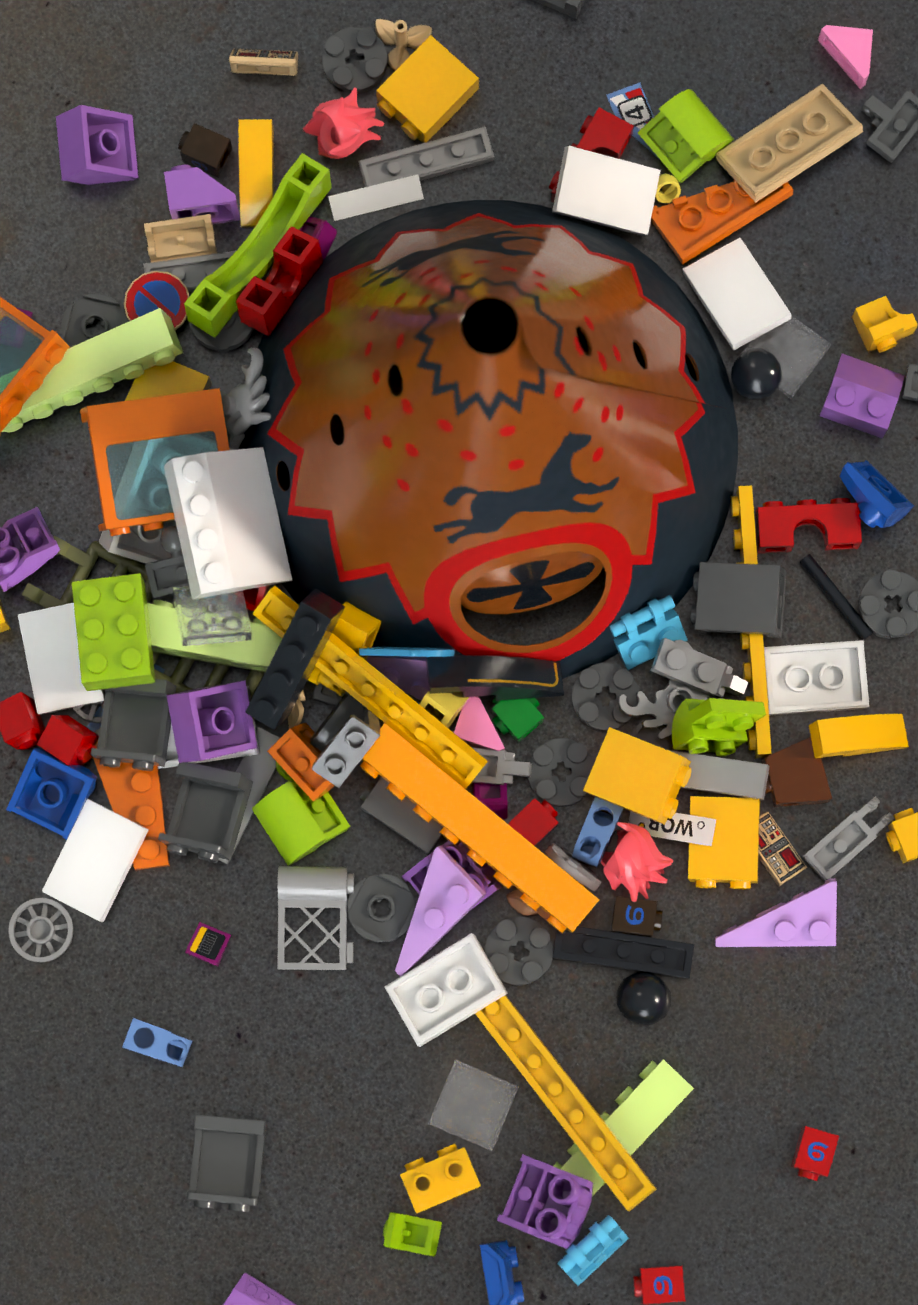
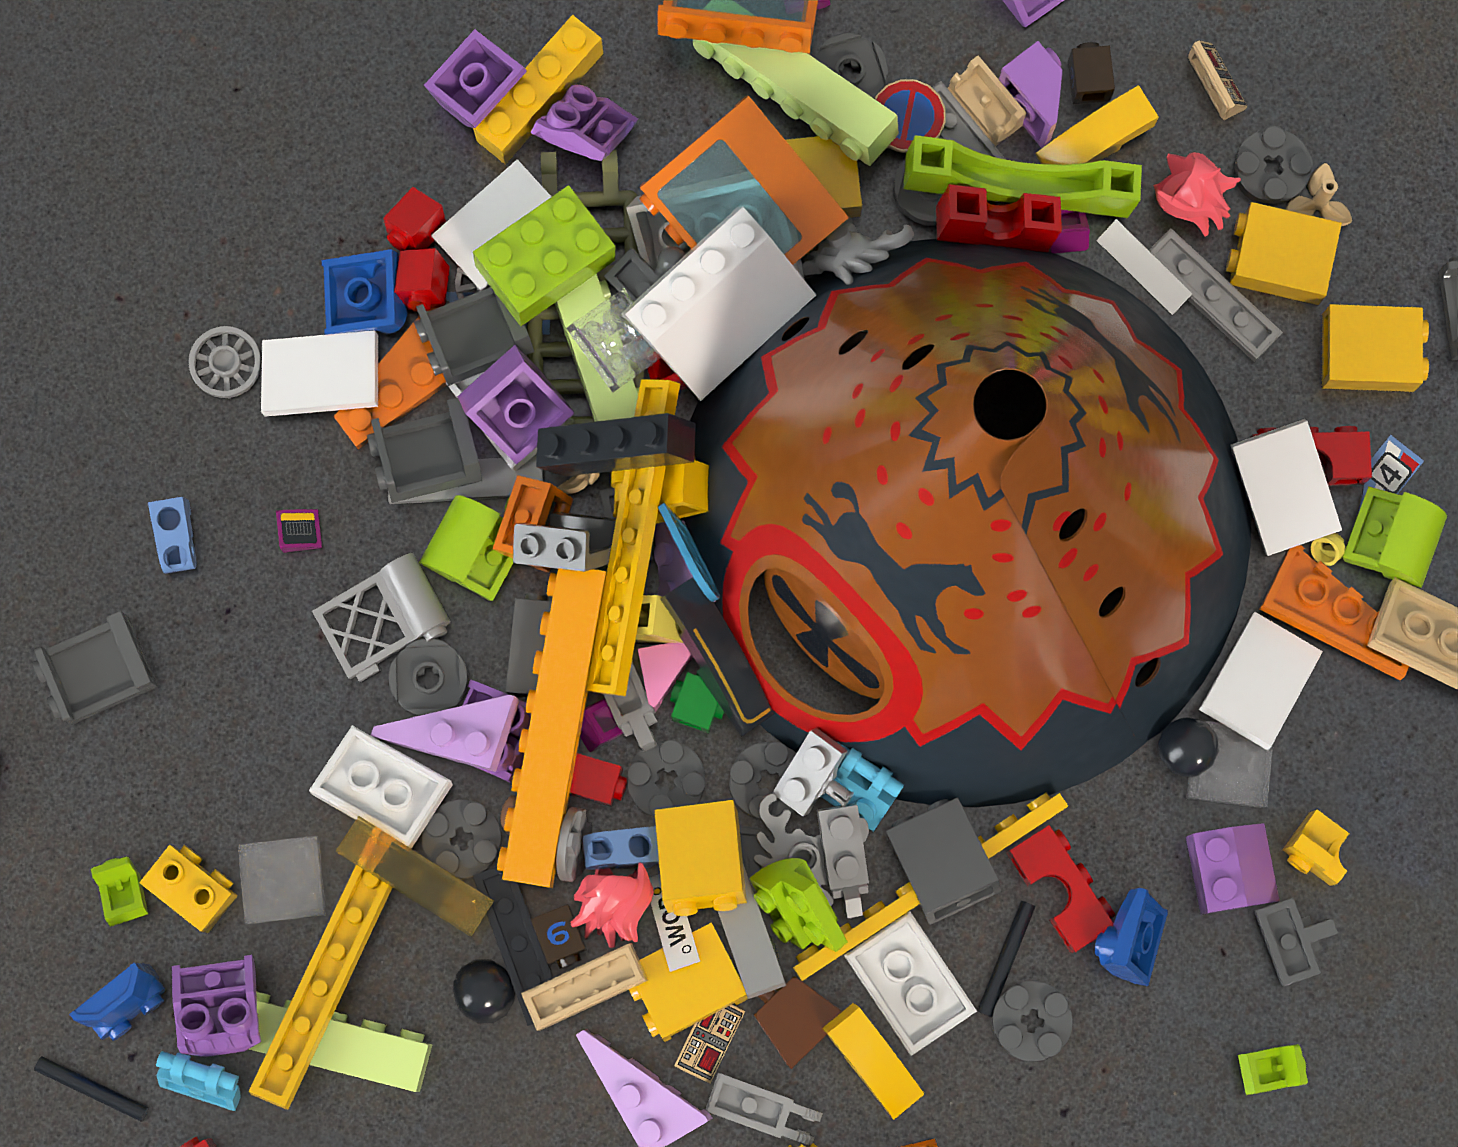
camera: 60 degrees right, 0 degrees up
none -> clear yellow plate [336,816,494,937]
none -> tan plate [521,943,648,1031]
none -> plate [772,727,854,817]
none -> yellow brick [1322,304,1429,392]

